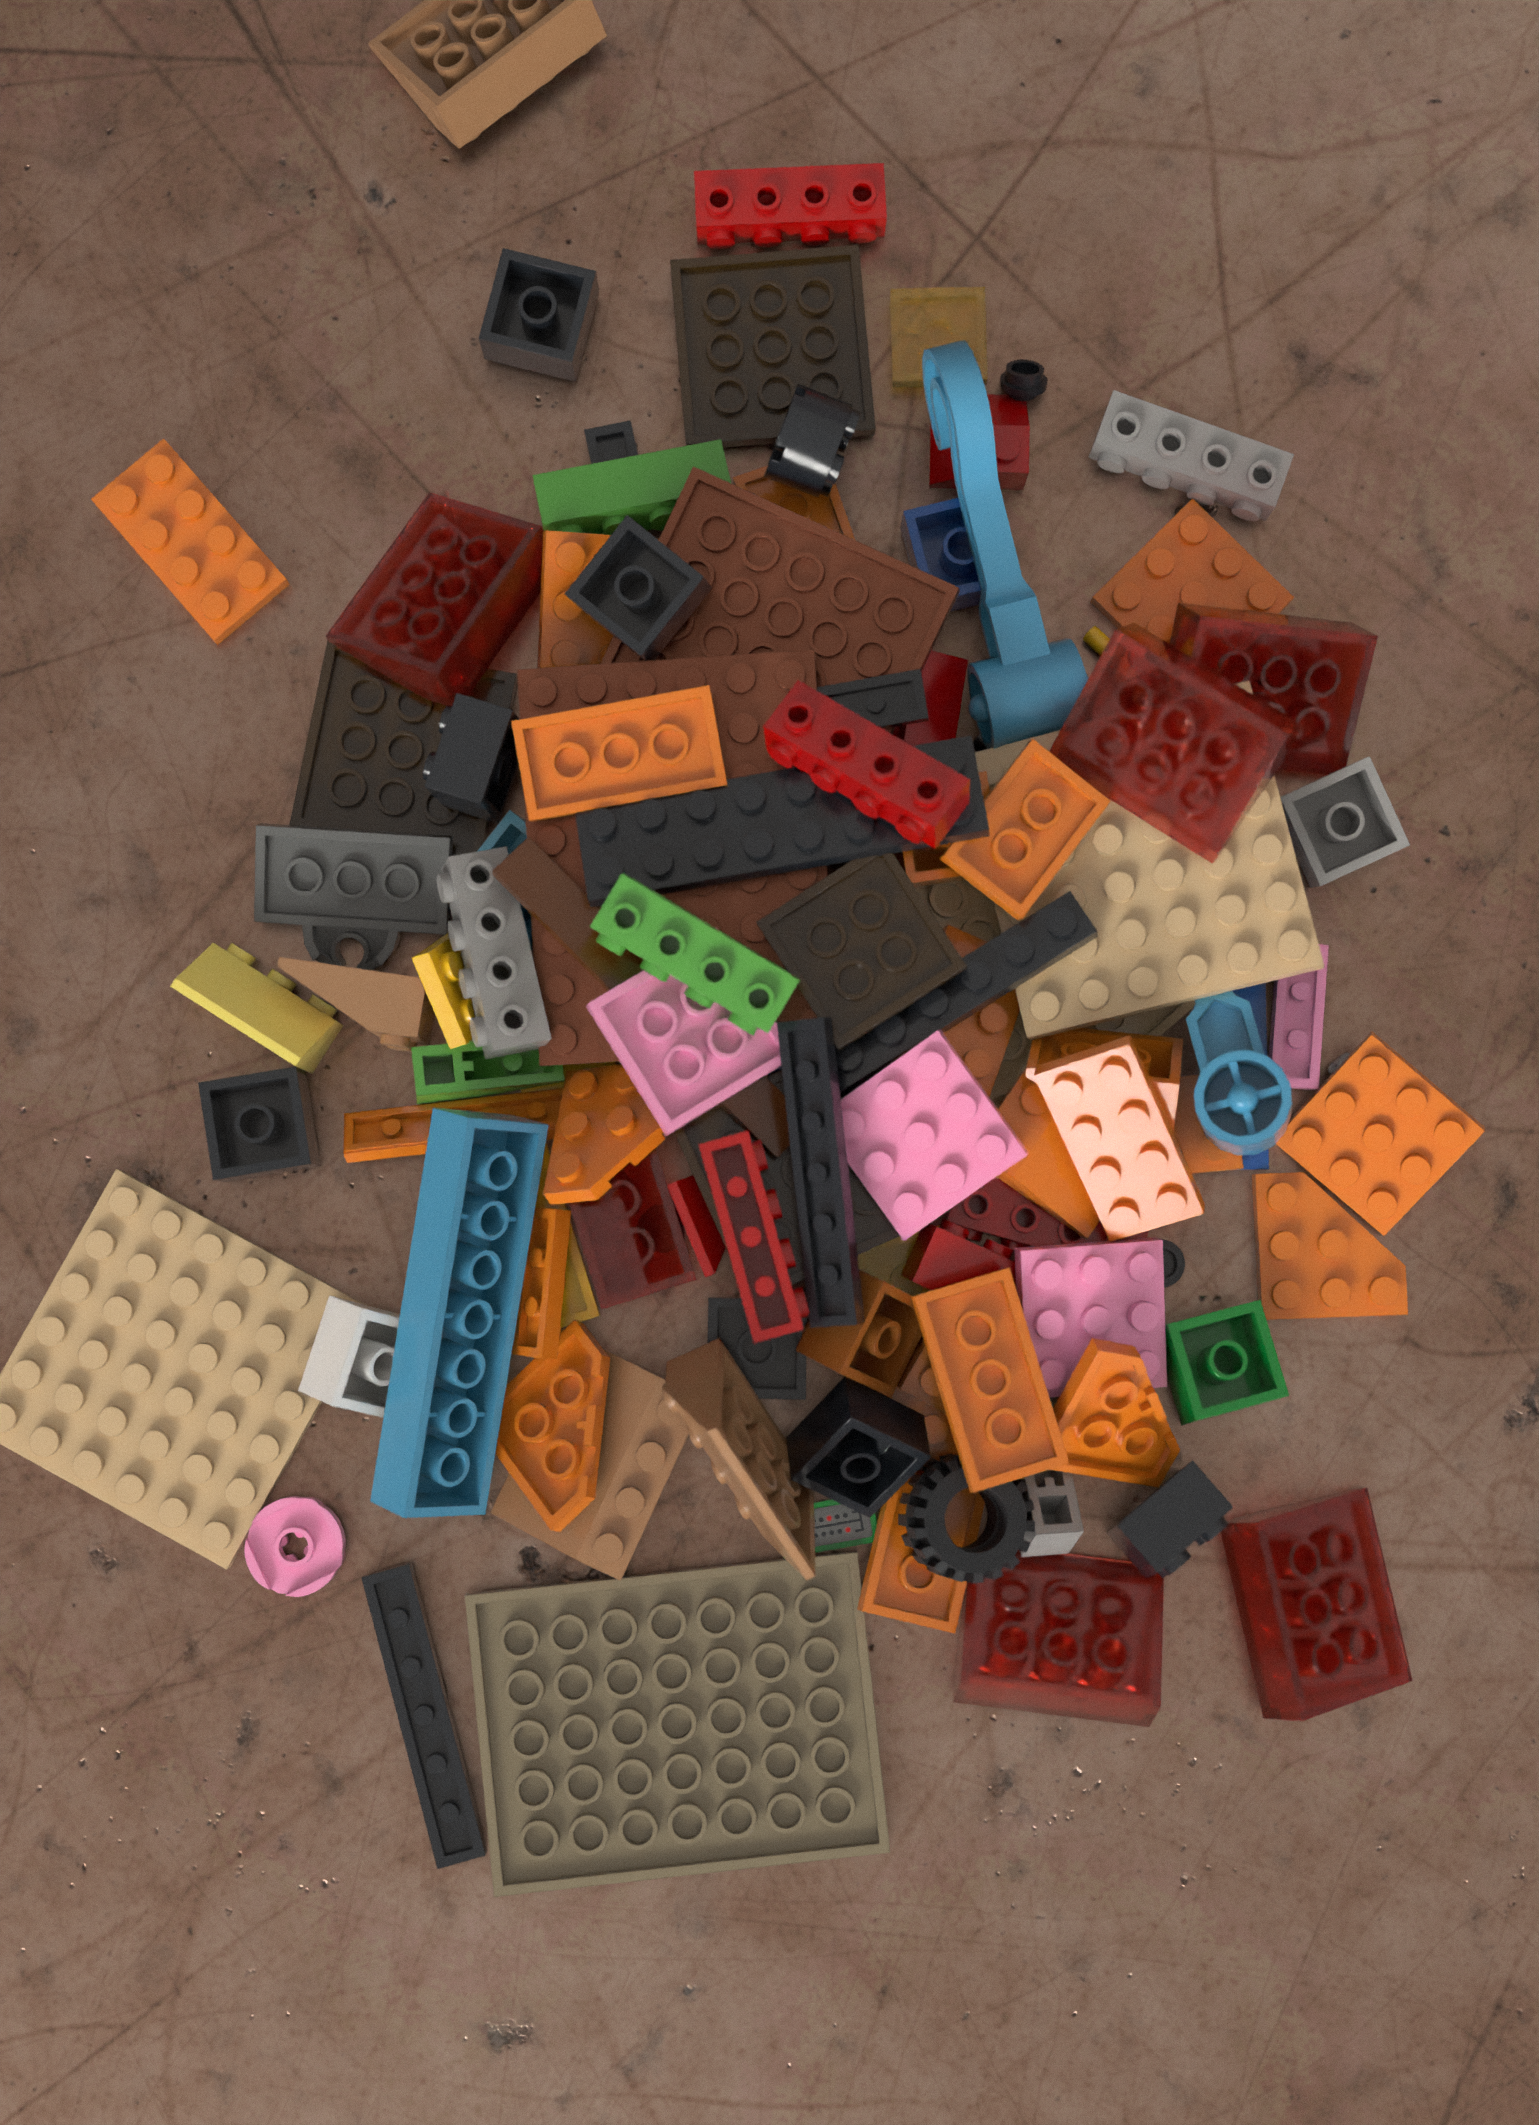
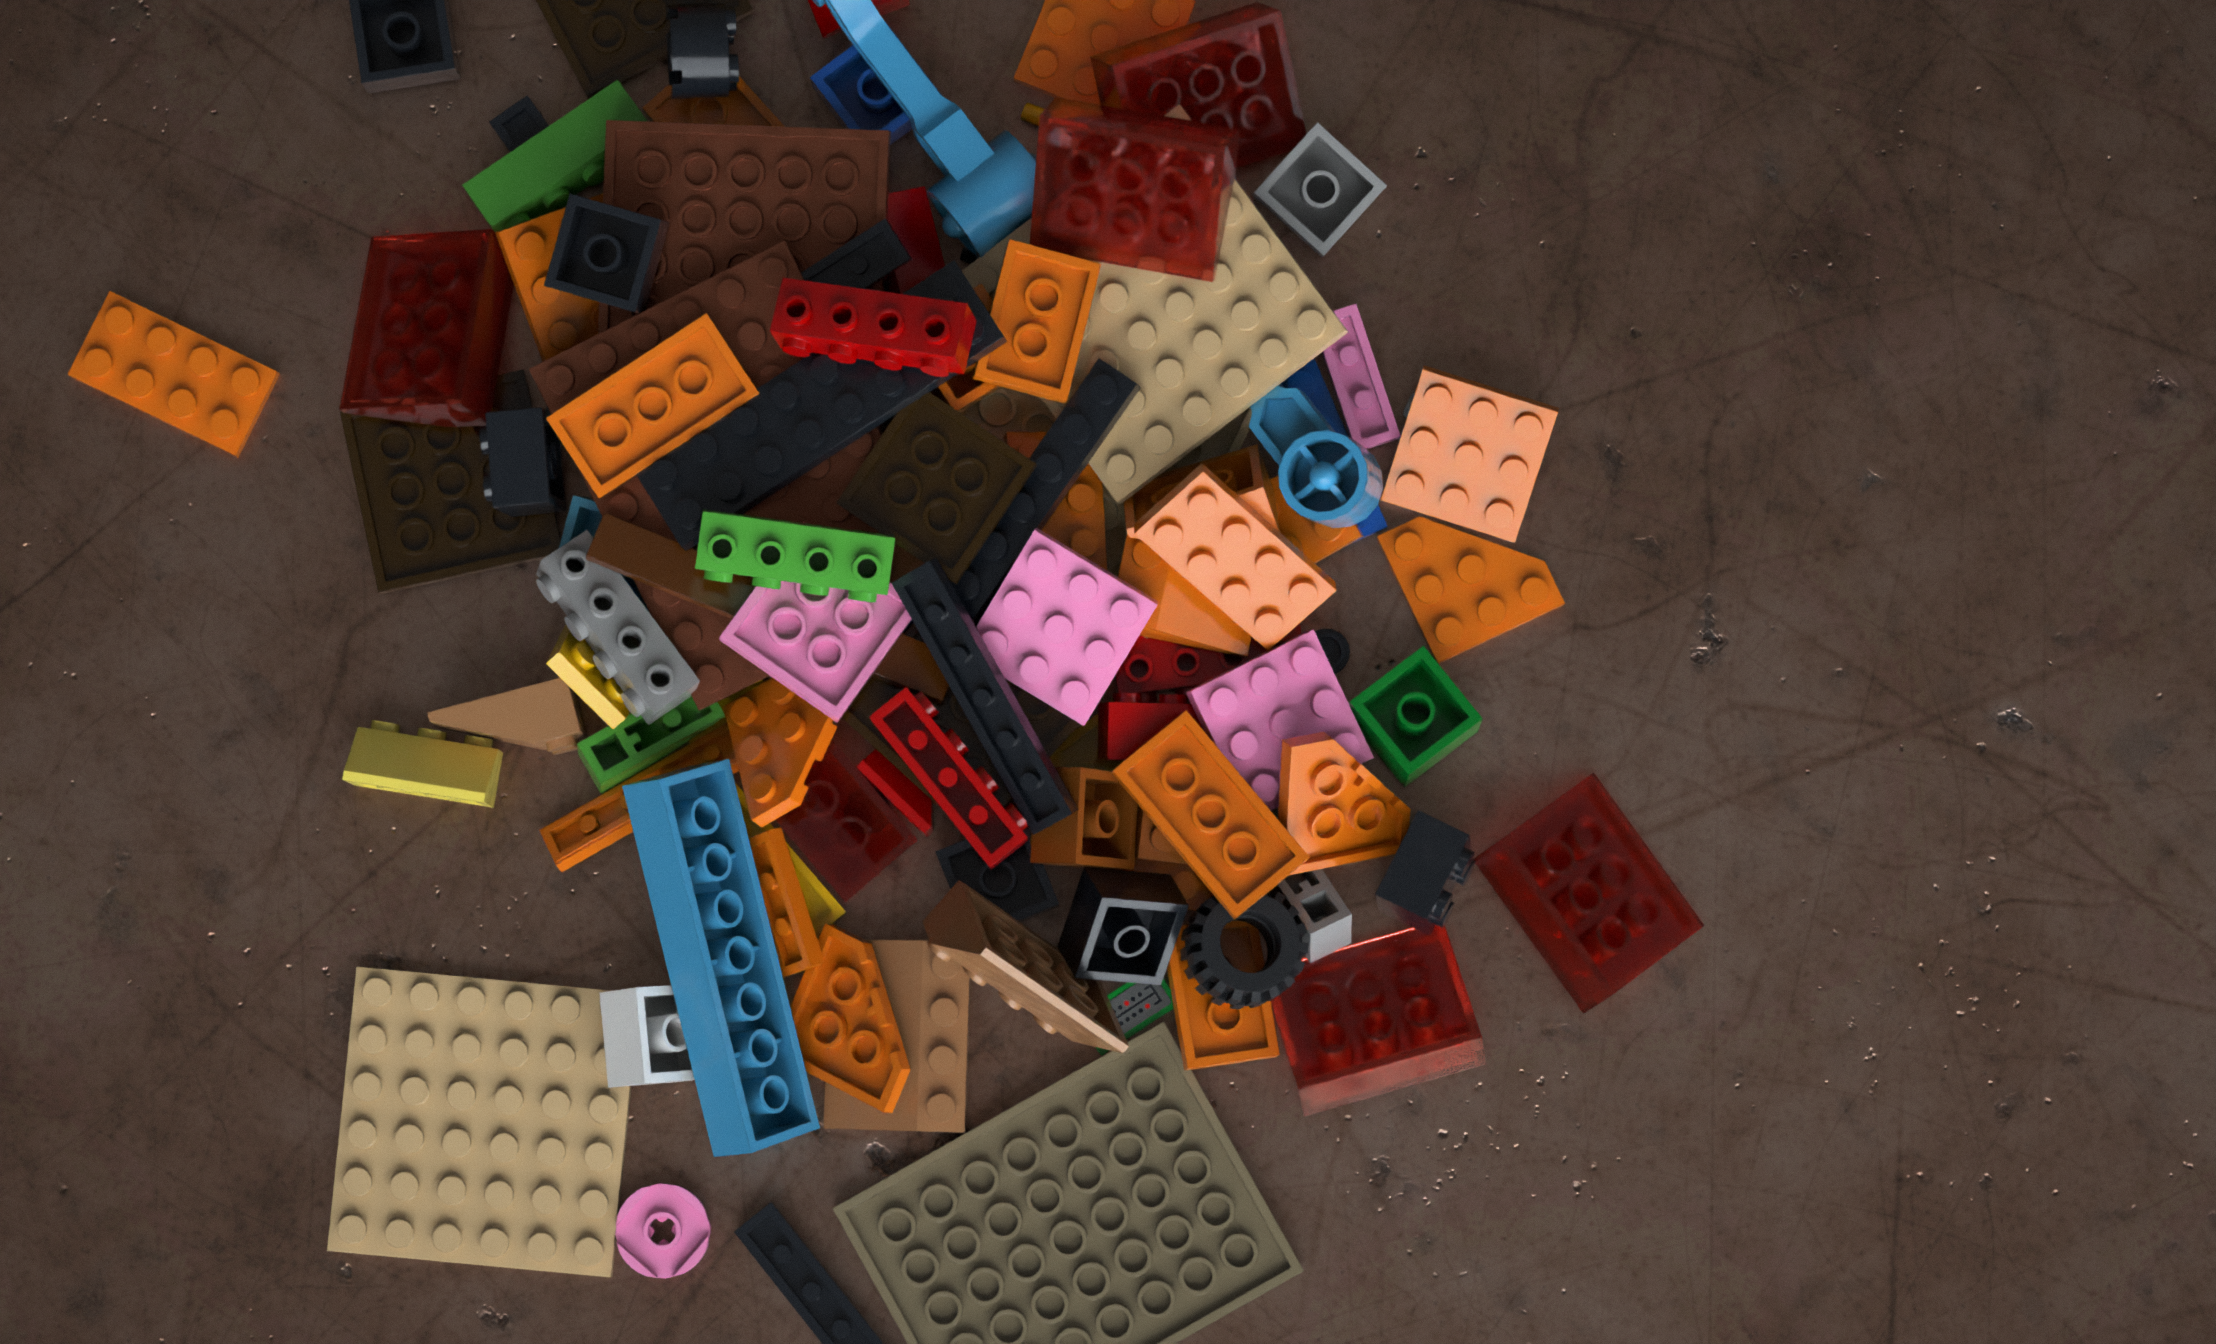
camera: 20 degrees left, 0 degrees up
black brick [198,1066,321,1182] -> none
dark grey plate [254,823,453,970] -> none

